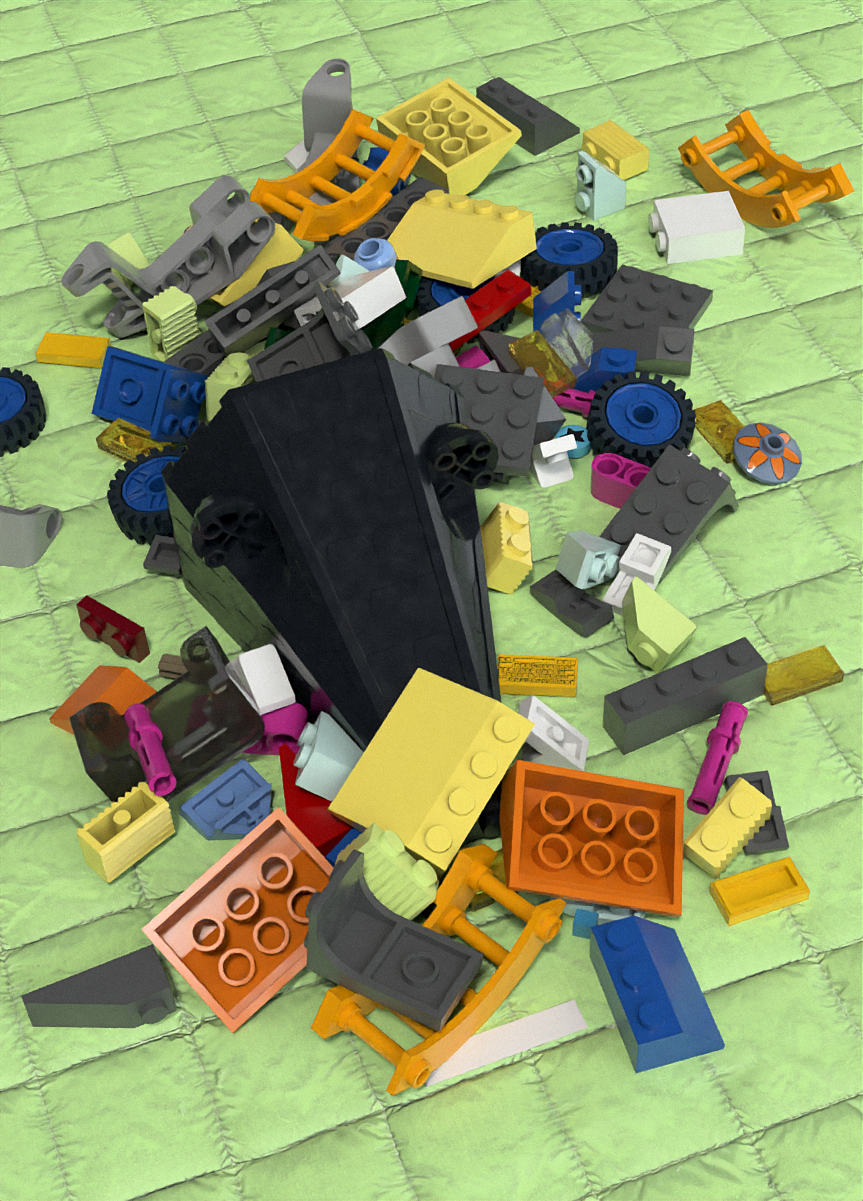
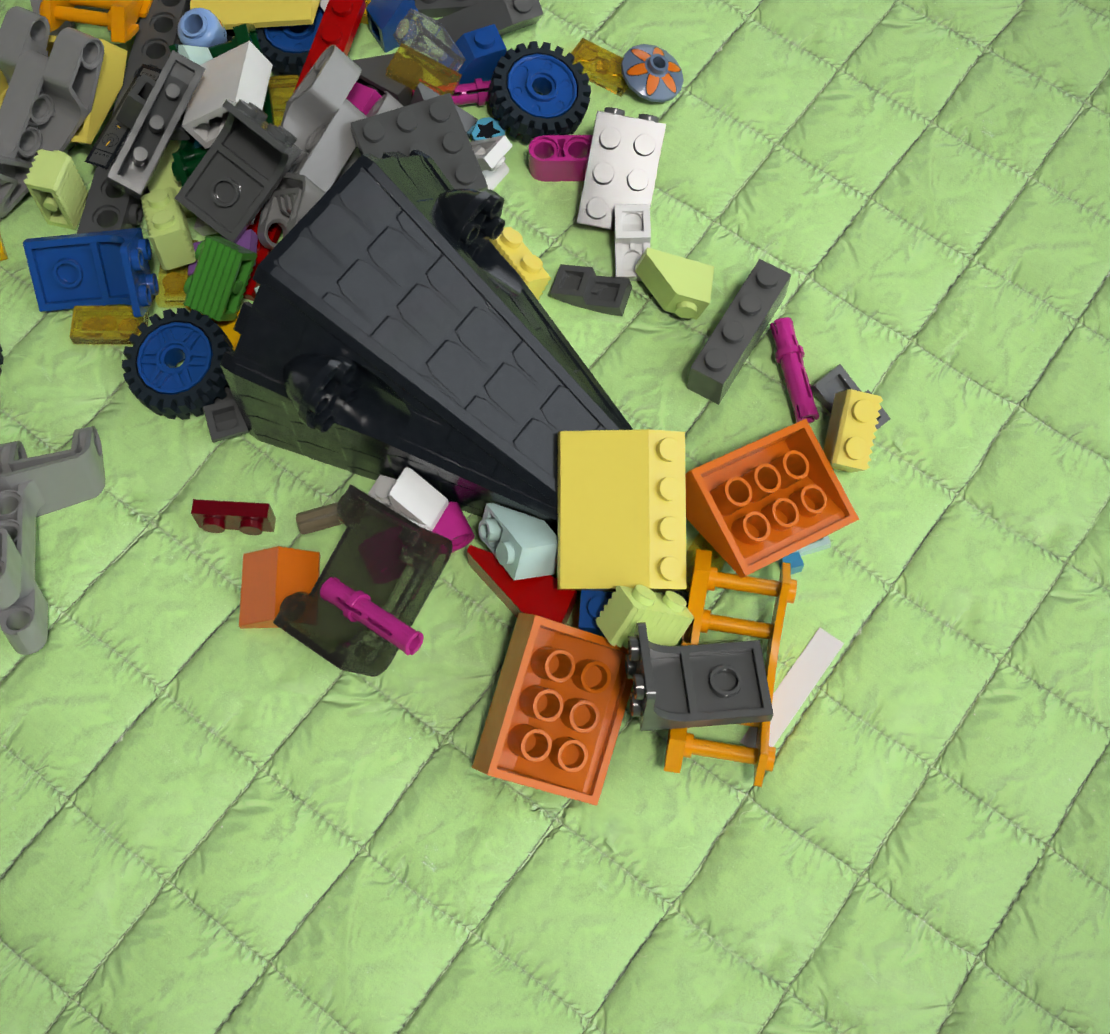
camera: 35 degrees left, 20 degrees up
dark grey slope [21,944,177,1028] -> none
light yellow brick [77,782,176,883] -> none
medium blue slope [179,758,272,841] -> none
yellow tile [497,654,578,697] -> none
white slope [518,695,589,771] -> none
light aqua slope [555,530,621,589] -> none
blue slope [589,916,725,1073] -> none
yellow tile [709,857,810,926] -> none
clear yellow tile [763,645,844,706] -> none

